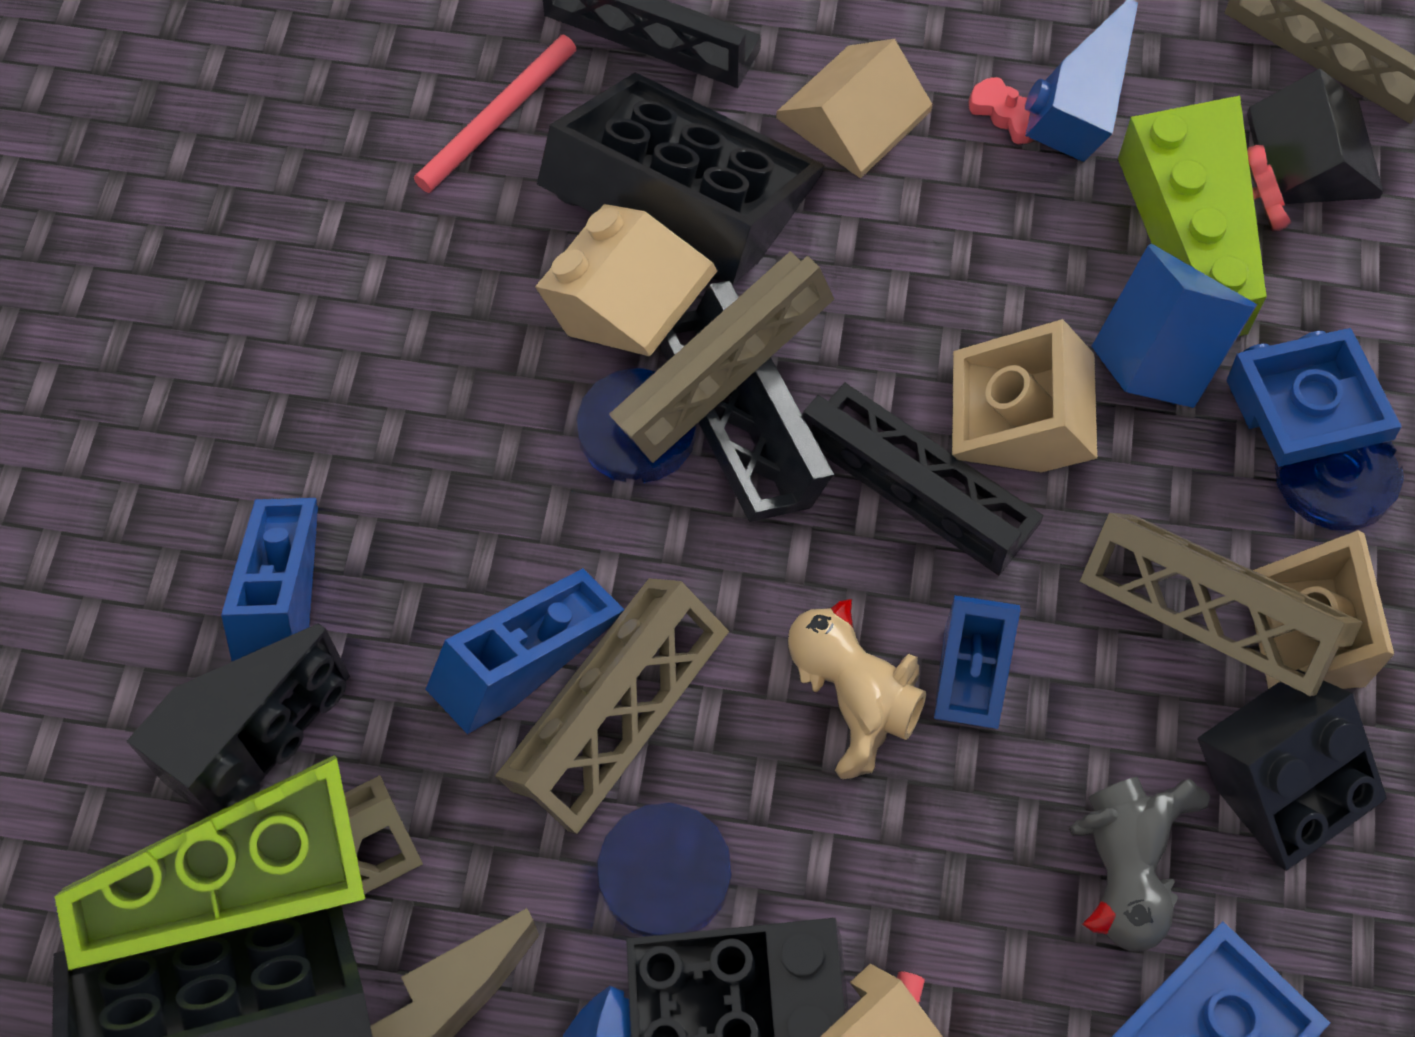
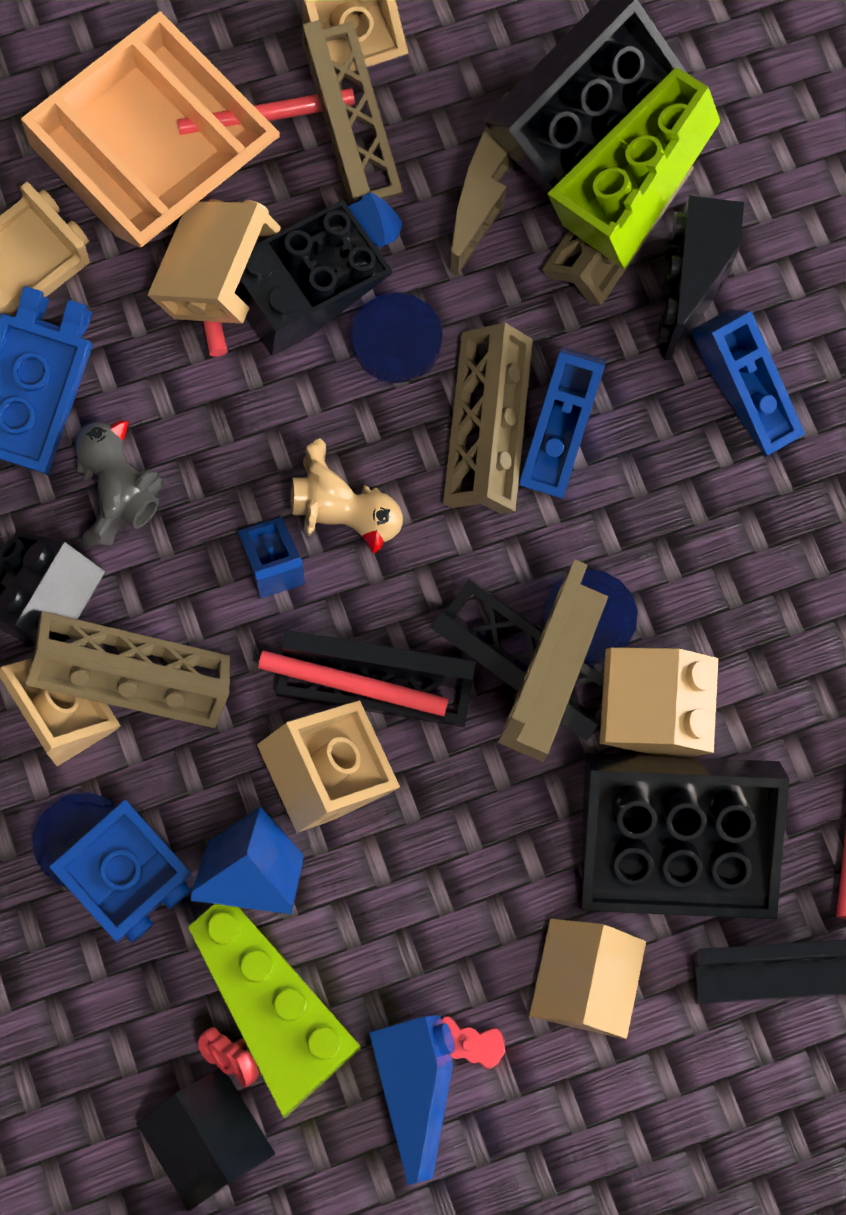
camera: 145 degrees right, 10 degrees up
none -> coral bar [258,650,449,717]

